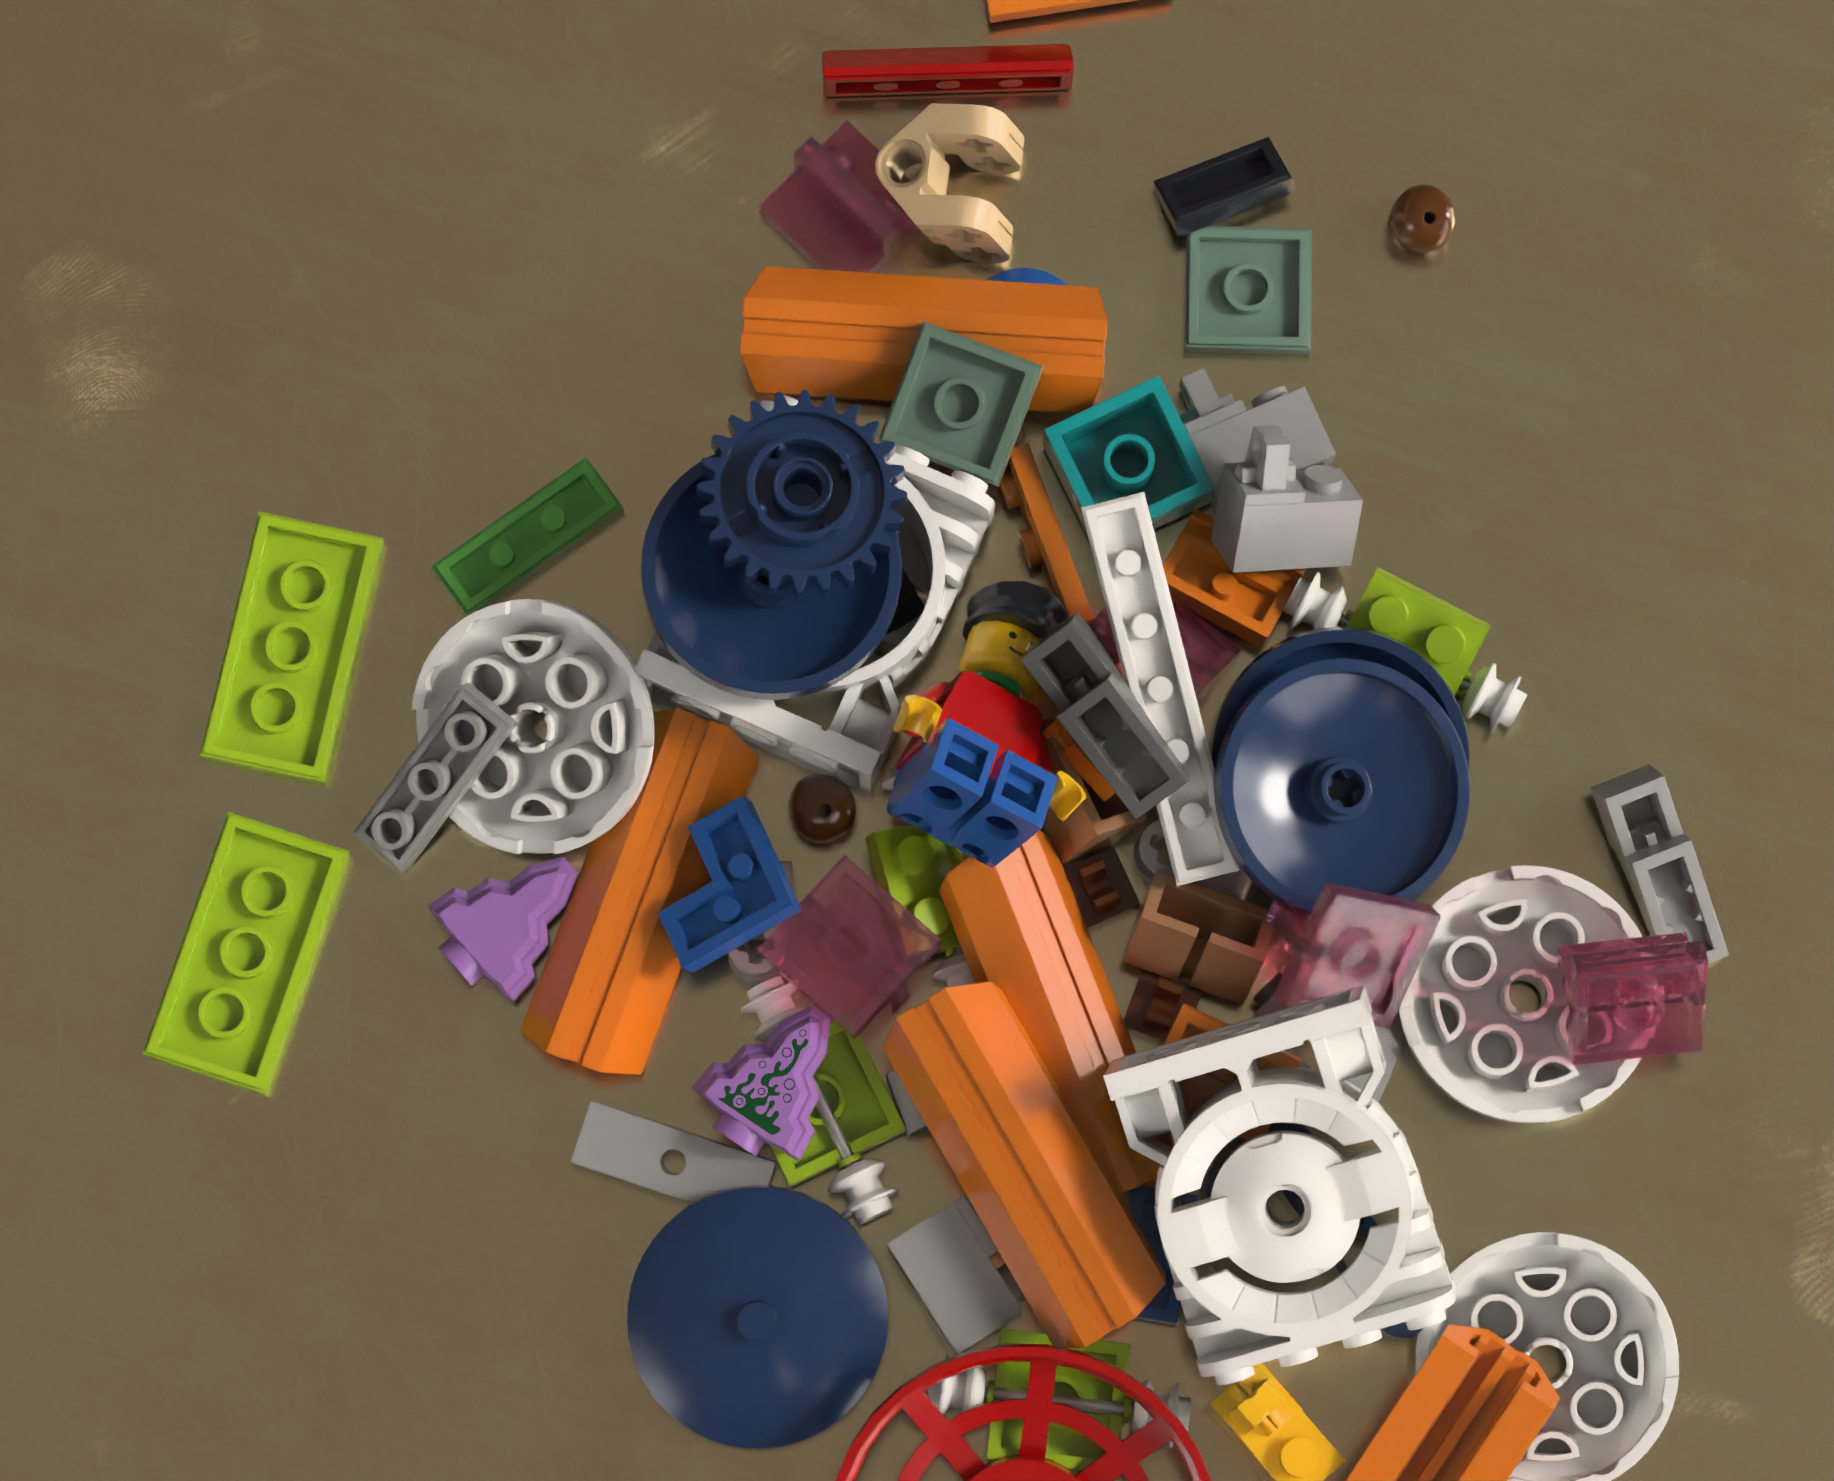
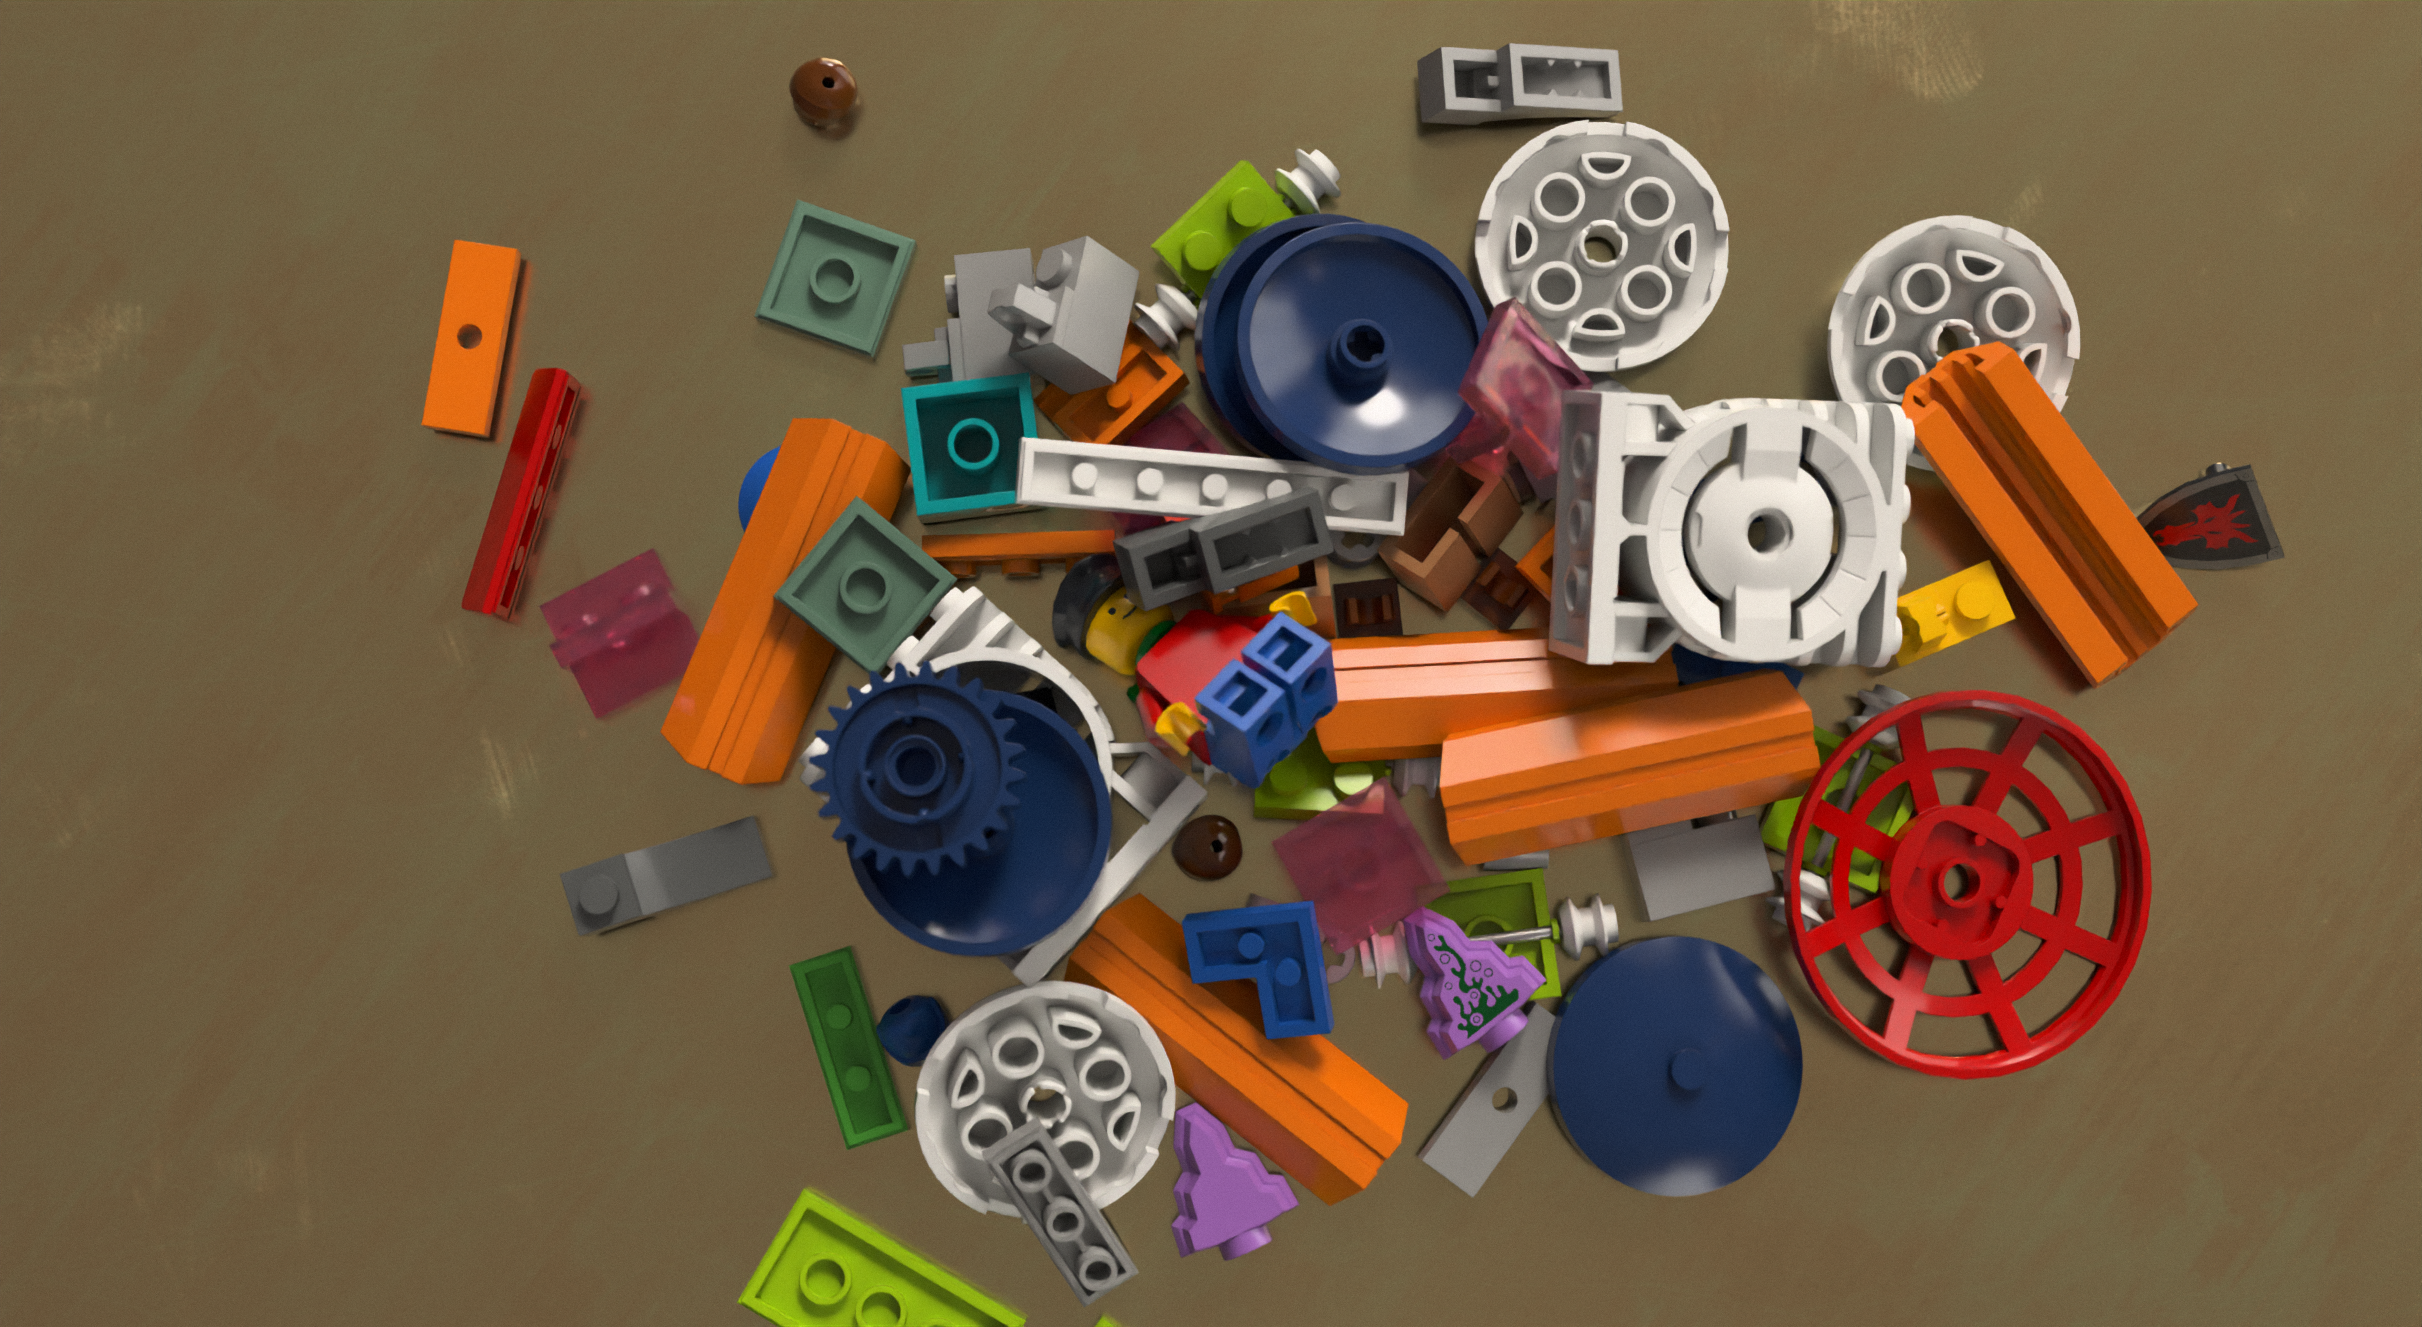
camera: 70 degrees left, 5 degrees up
tan piece [875,103,1025,263] -> none
black tile [1153,137,1295,237] -> none
clear pink bracket [1557,932,1708,1065] -> none
none -> dark grey slope [560,815,776,937]
none -> blue piece [876,995,950,1067]

